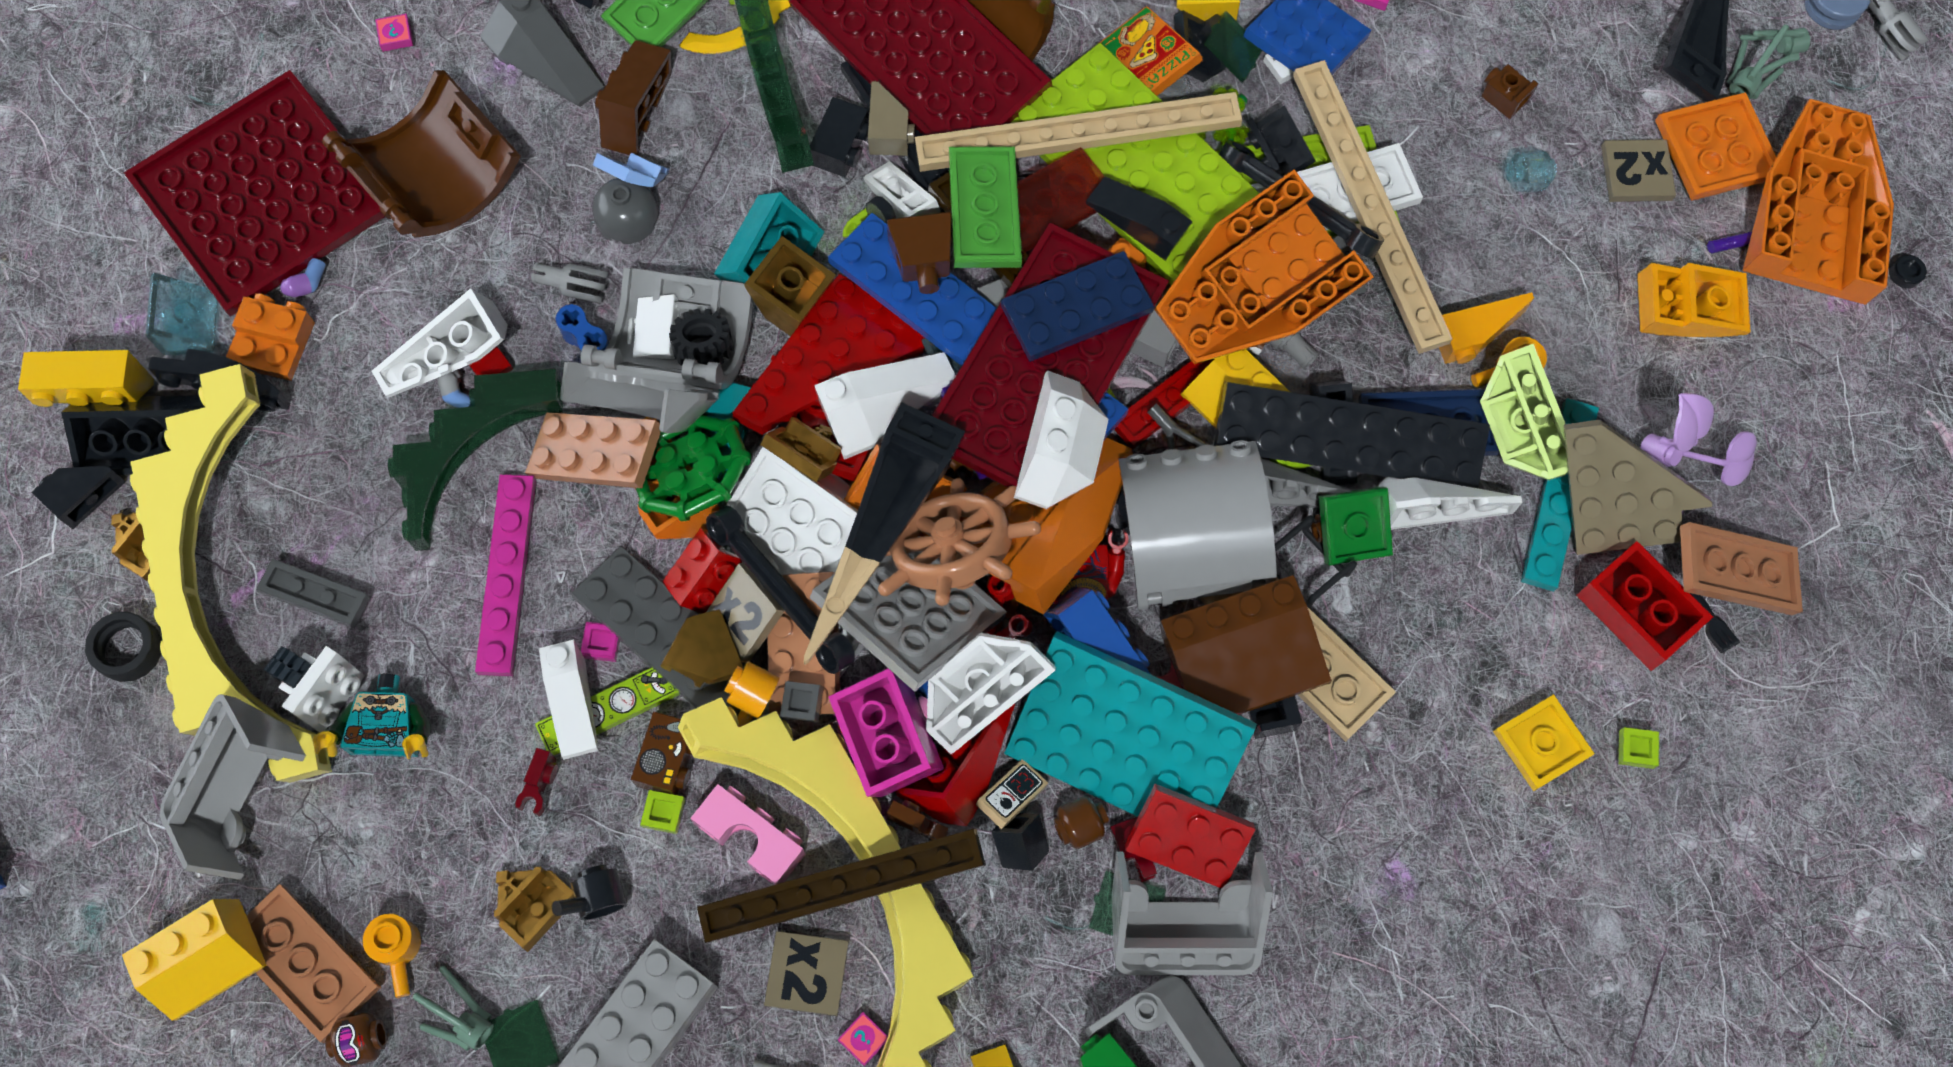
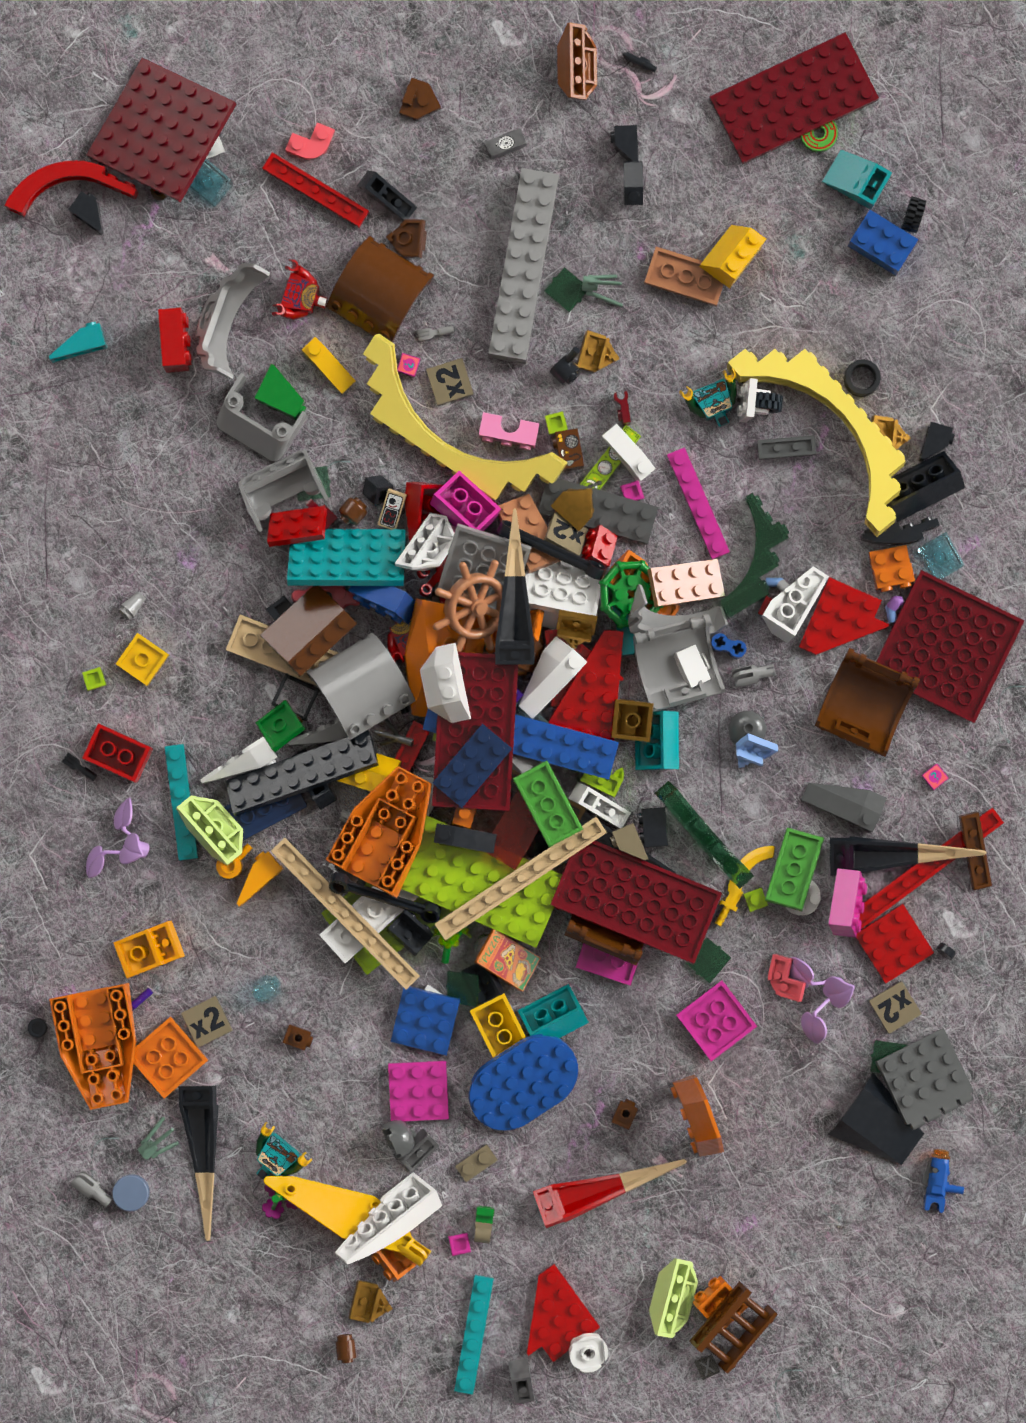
camera: 160 degrees right, 15 degrees up
yellow slope [18,350,154,407] -> none
light grey windscreen [160,694,306,880] -> none
reddish brown head [325,1013,387,1067] -> none
light orange piece [363,914,421,998] -> none
reddish brown wedge [595,40,671,155] -> none
black tyre [669,308,733,366] -> none
dark brown plate [697,829,986,943] -> none
light orange piece [724,661,780,727] -> none
dark grey plate [780,681,824,722] -> none
black tile [865,196,896,224] -> none
reddish brown torso [887,212,951,294] -> none
reddish brown plate [887,800,948,841] -> none
dark tan wing [1564,420,1712,555] -> none
nougat plate [1680,522,1803,615] -> none
sand green plant [1727,24,1789,100] -> none
none -> light grey cone [118,591,146,620]
none -> red wing [798,577,889,655]

